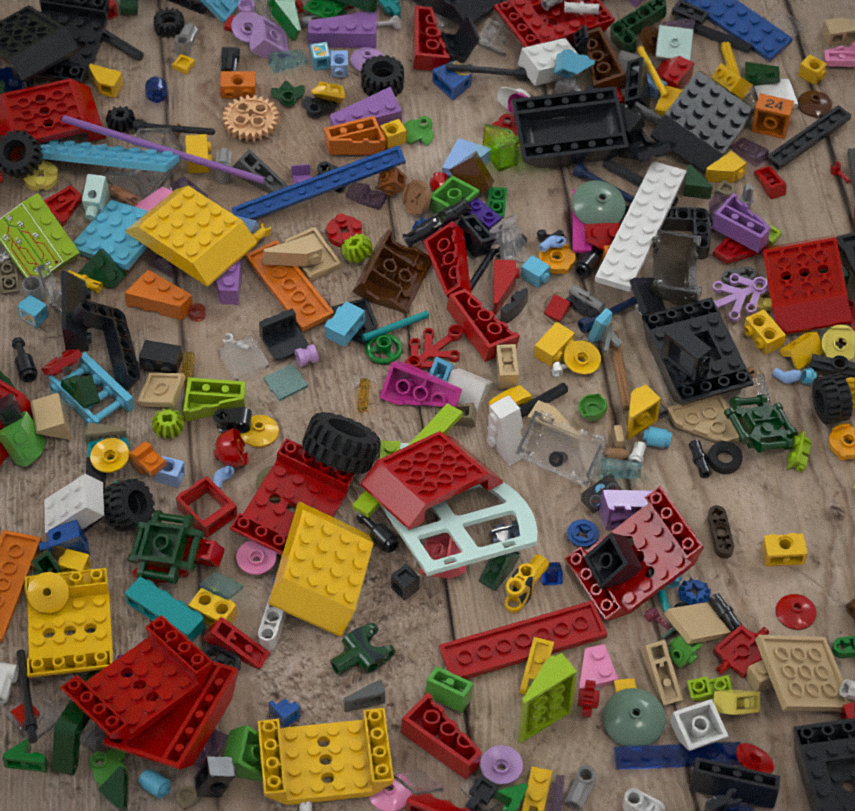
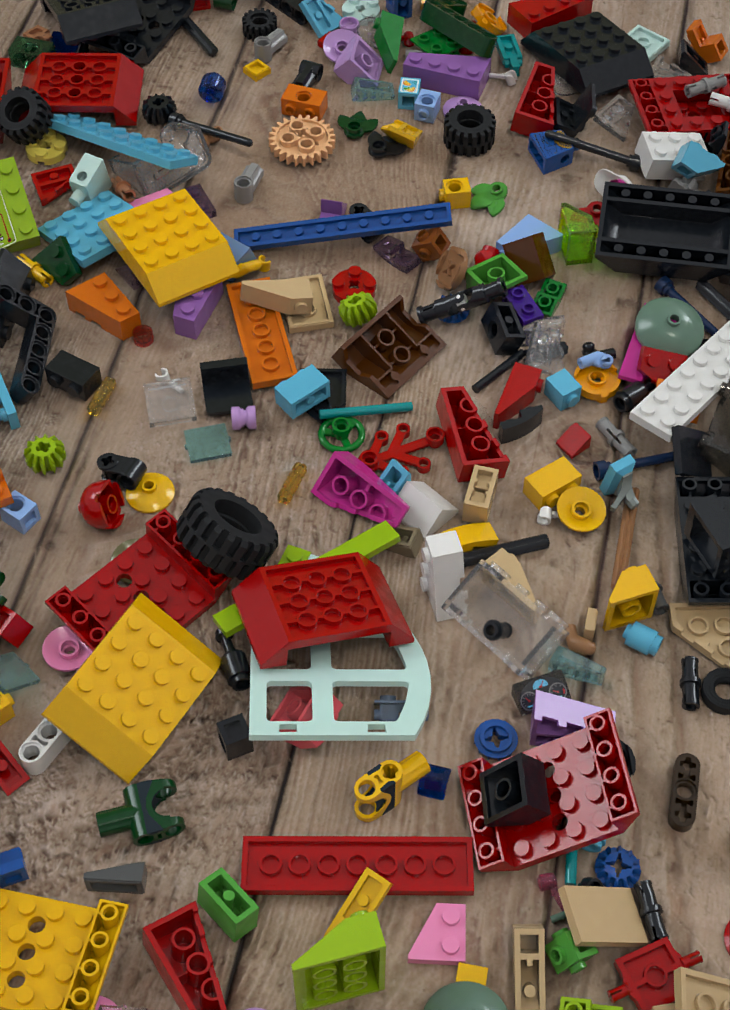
camera: 20 degrees right, 0 degrees up
medium lavender piece [62,115,265,184] -> none
yellow slope [89,64,124,98] -> none
tan tile [138,373,185,408] -> none
red window [176,476,237,538] -> none
lime wedge [183,377,247,422] -> none
yellow brick [185,134,212,174] -> none
light blue arm [213,466,234,489] -> none
dark grey slope [233,149,288,193] -> none
orange wedge [324,116,385,155] -> none
medium lavender wedge [330,87,402,127] -> none
red wedge [423,221,472,298] -> none
clear green slope [478,546,521,591] -> none
black axle [566,295,599,318] -> none
red gear [577,680,600,717] -> none
bright green hair [578,393,608,421] -> none
white pin [628,441,646,467] -> none

